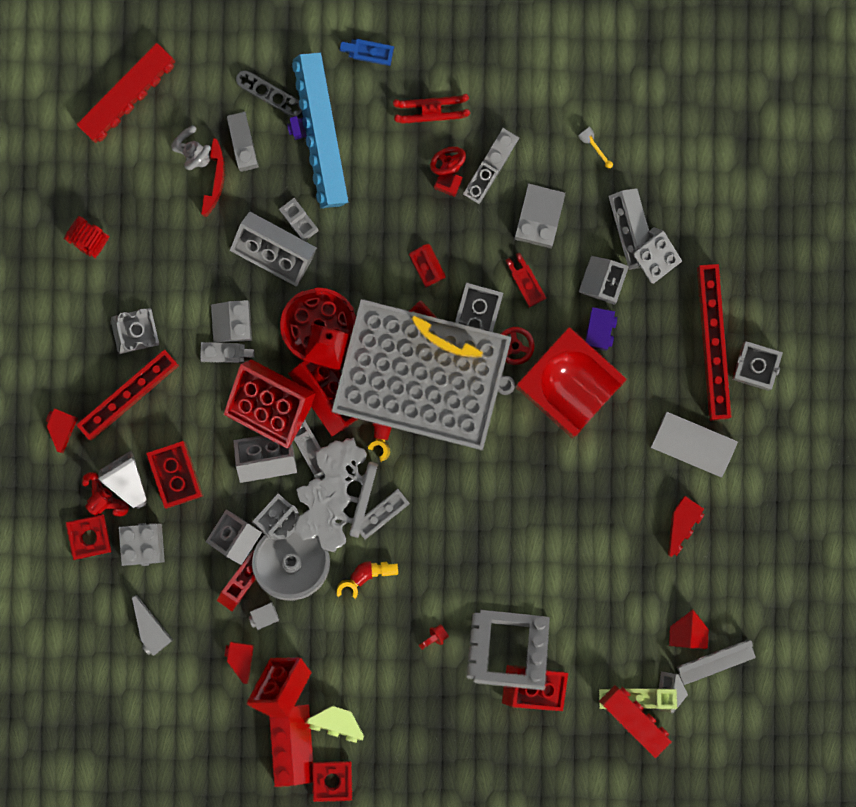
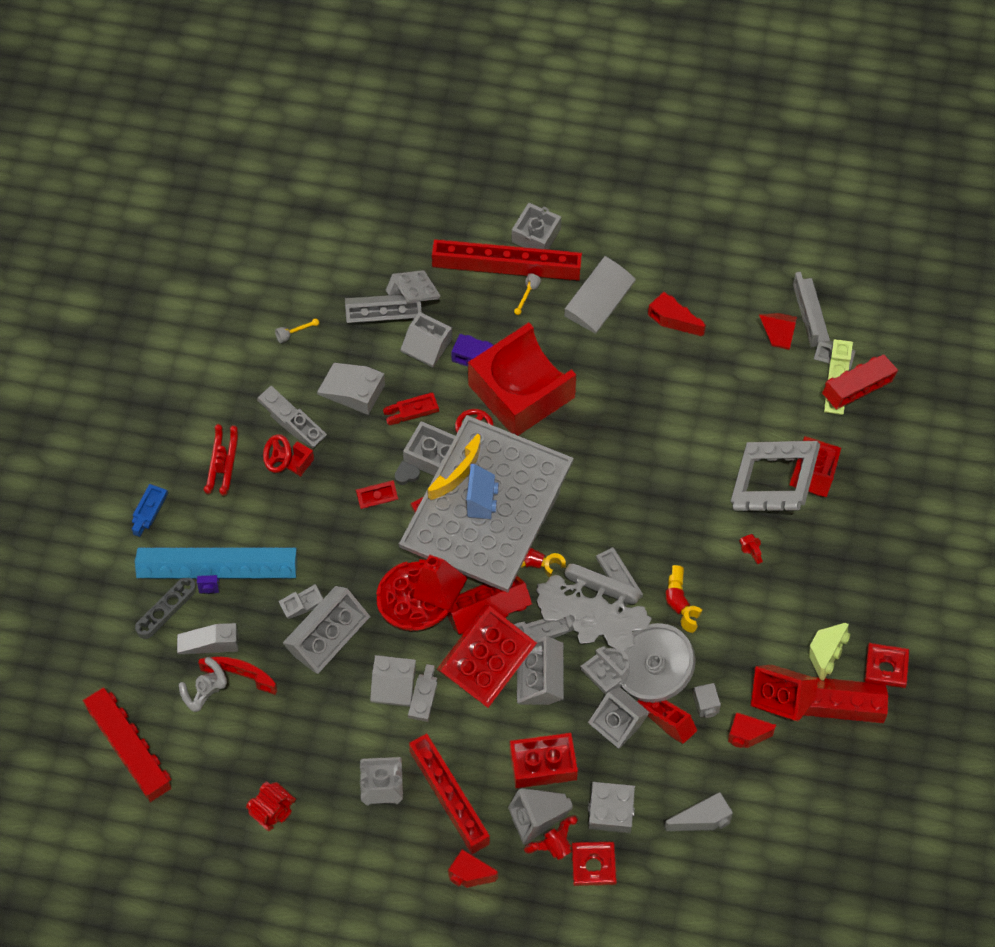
camera: 80 degrees left, 25 degrees down
none -> dark grey tile [395,461,420,485]
none -> medium blue slope [467,464,499,519]
none -> hinge [514,274,541,315]

